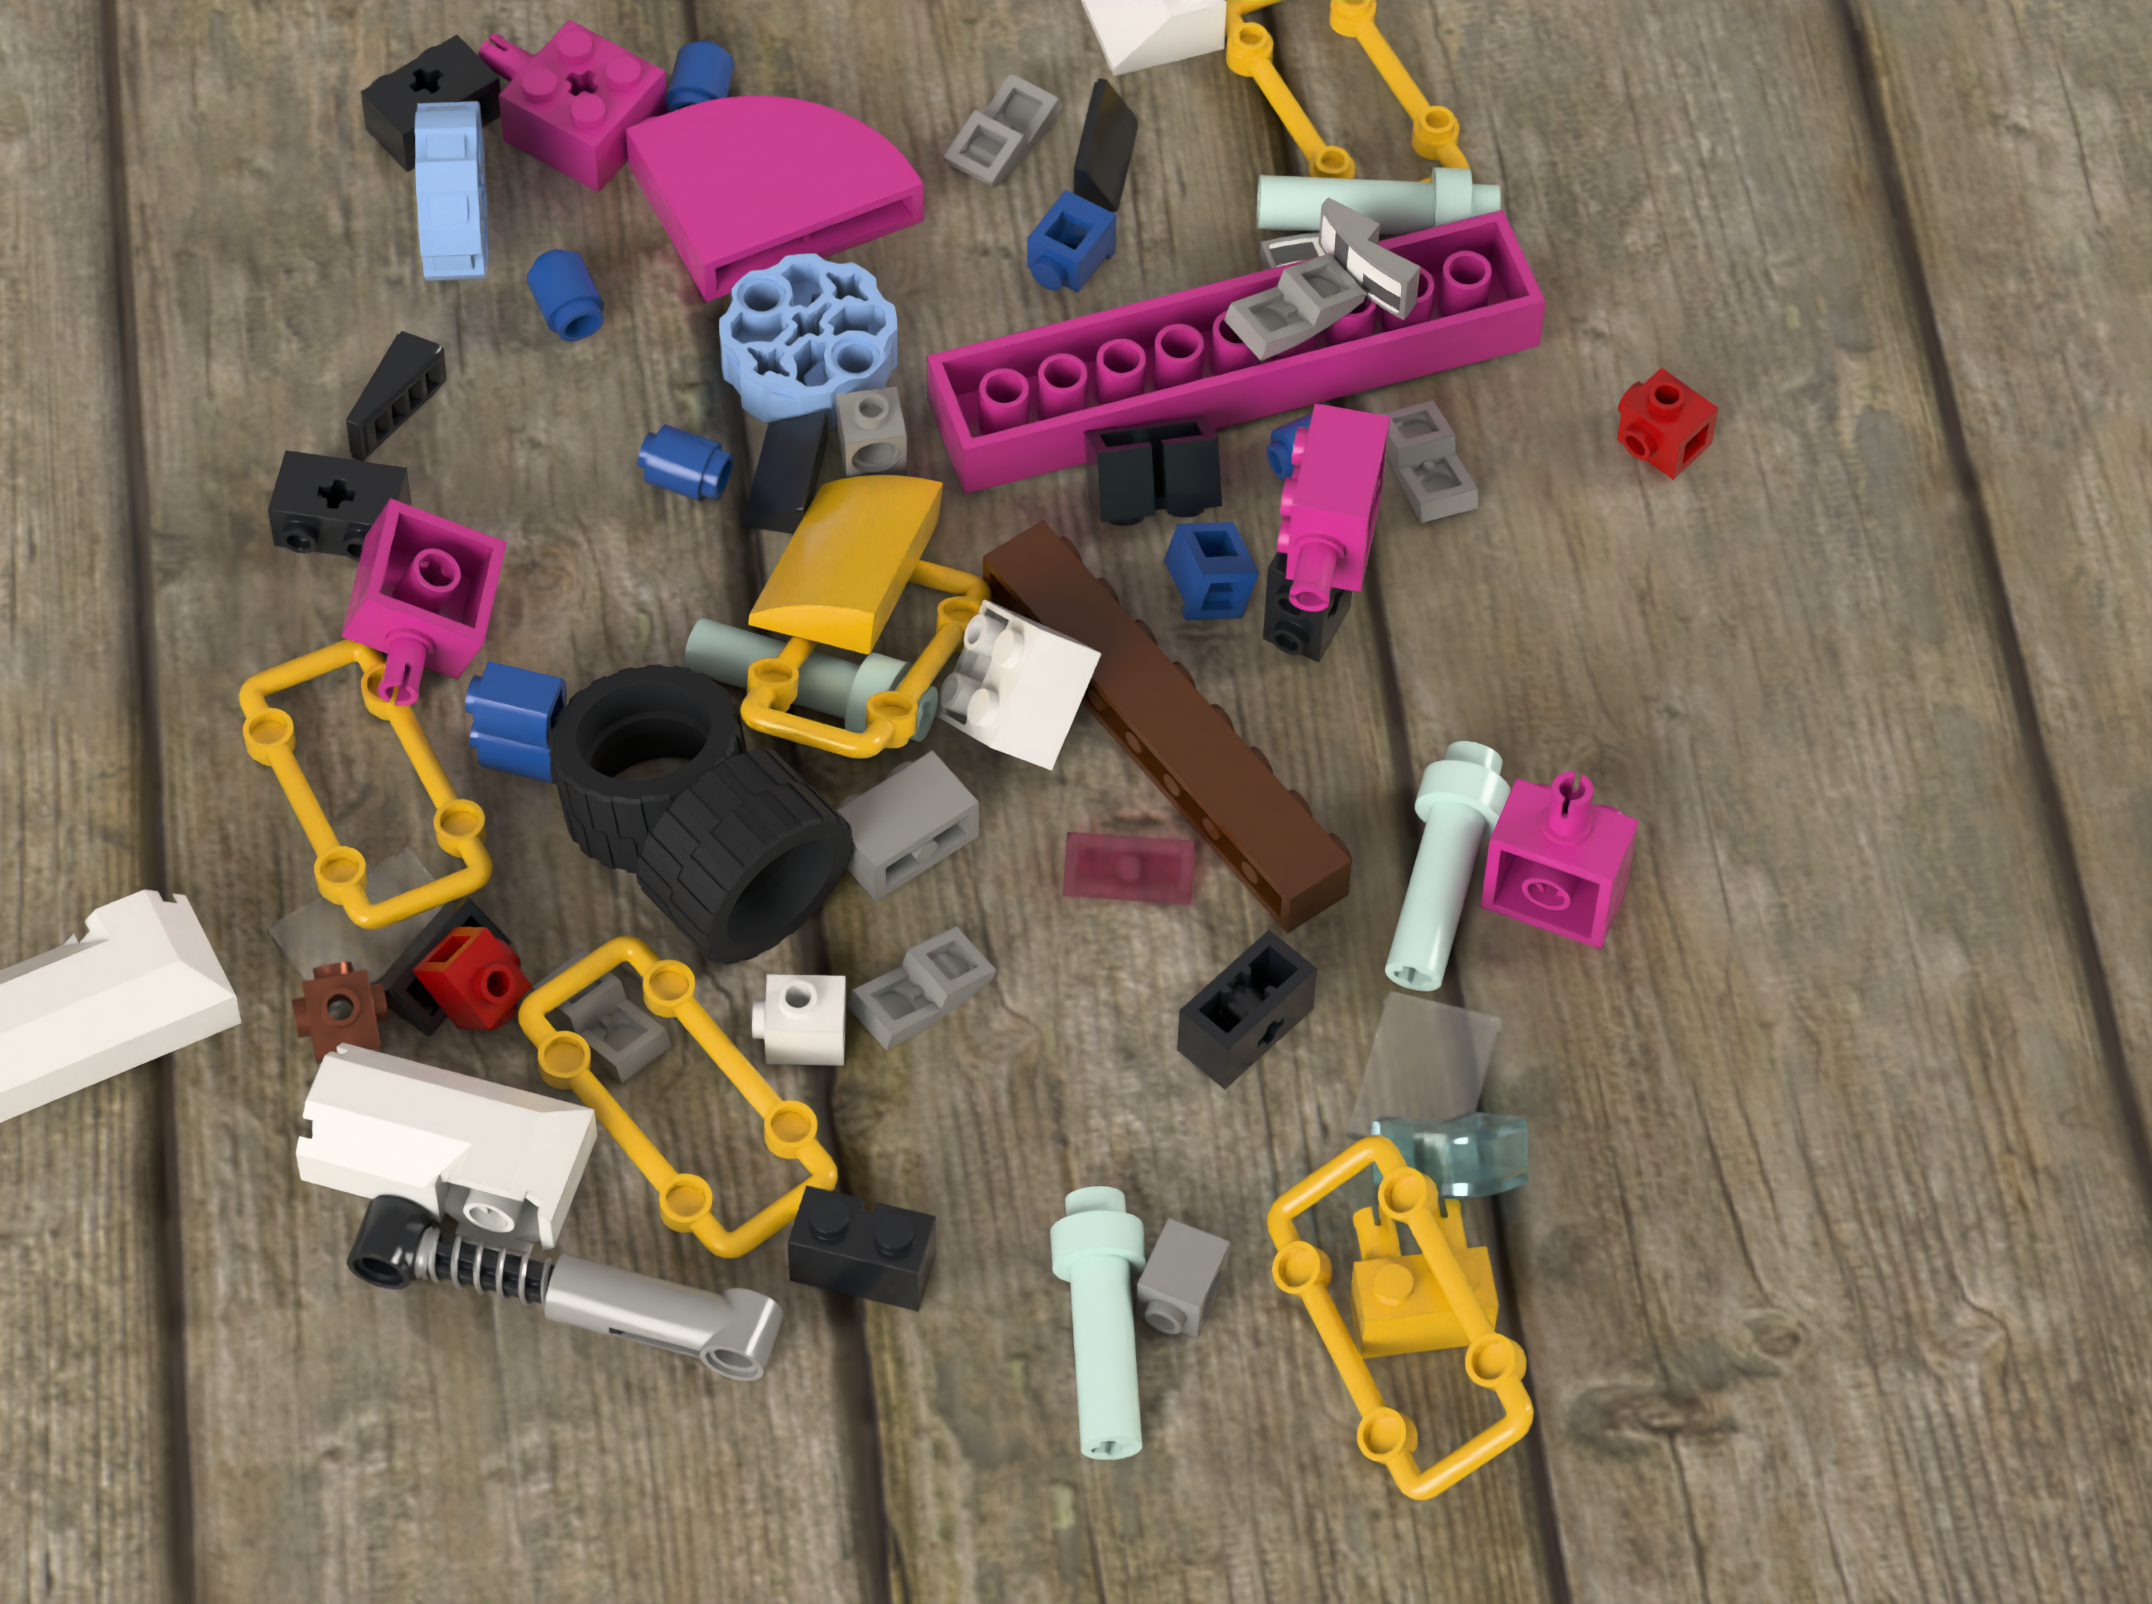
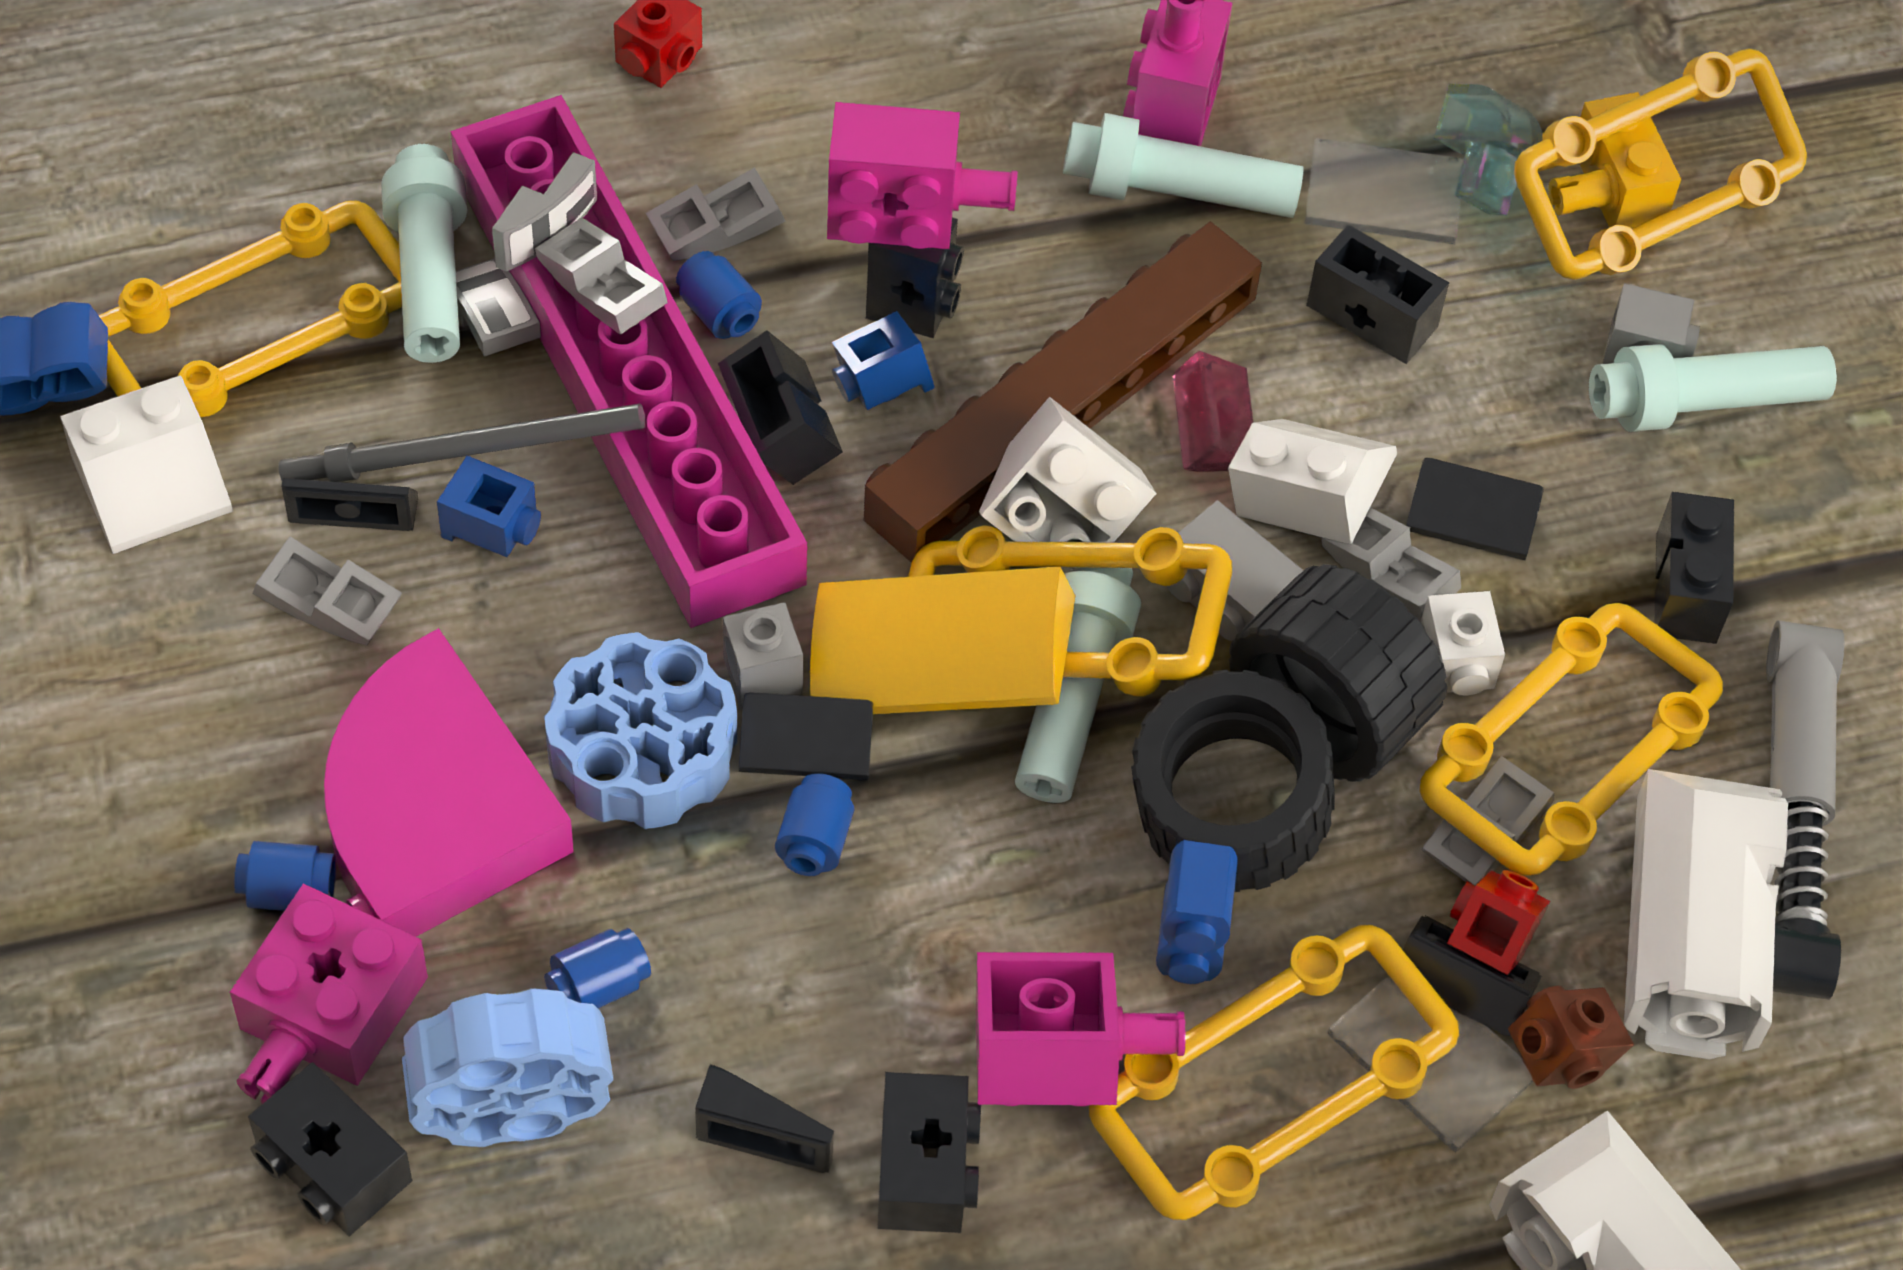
camera: 100 degrees left, 0 degrees up
none -> dark grey bar [279,403,645,482]
none -> white slope [1228,419,1397,544]
none -> black slope [1406,458,1544,561]

